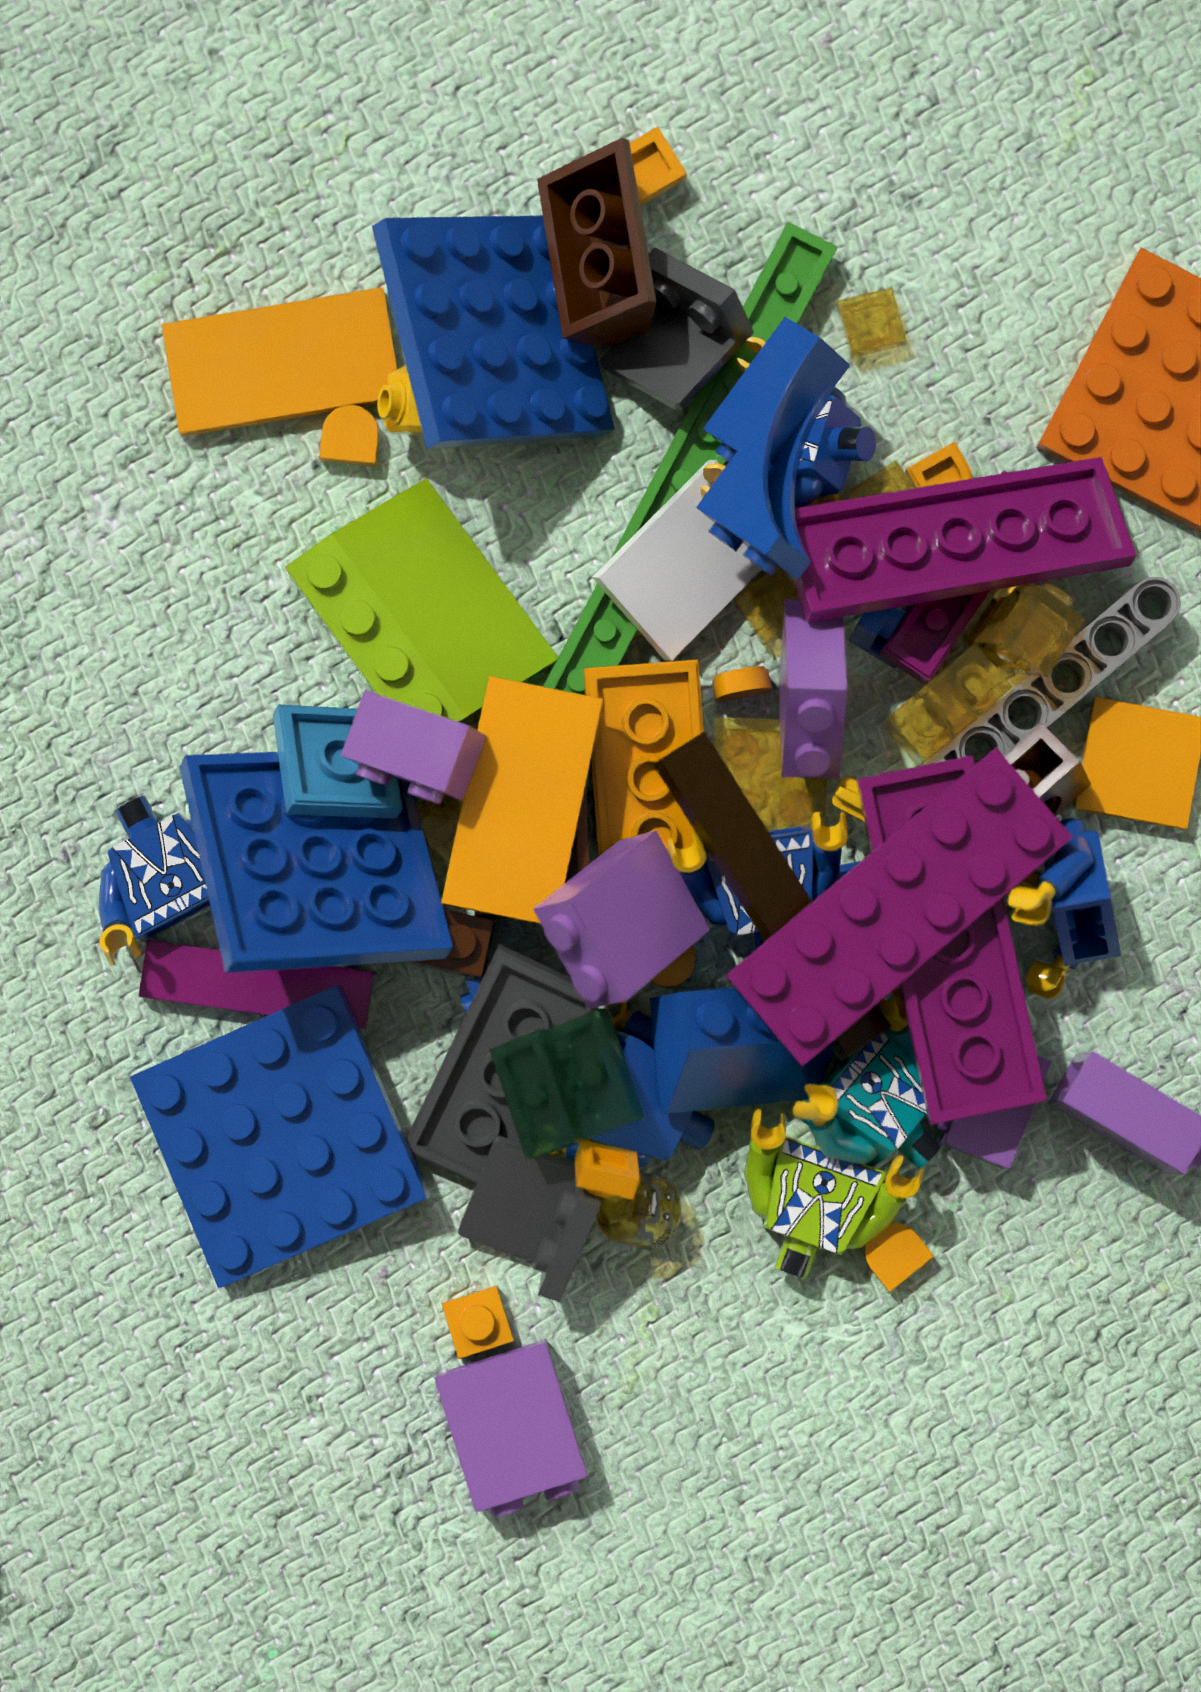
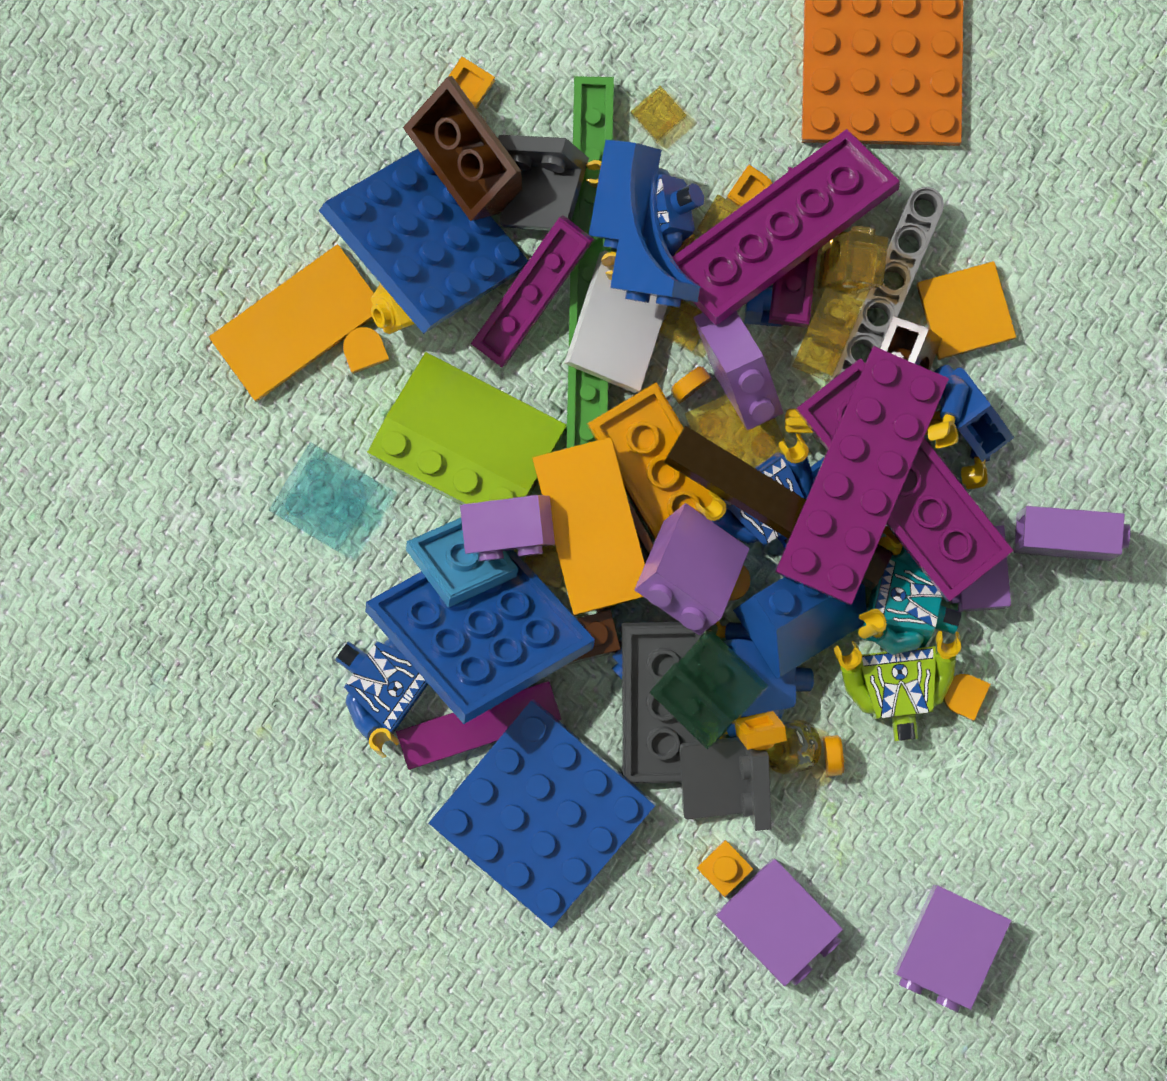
camera: 20 degrees left, 0 degrees up
none -> clear light blue plate [269,442,380,553]
none -> magenta tile [471,215,595,367]
none -> light orange tile [823,735,844,777]
none -> medium lavender brick [893,885,1012,1013]

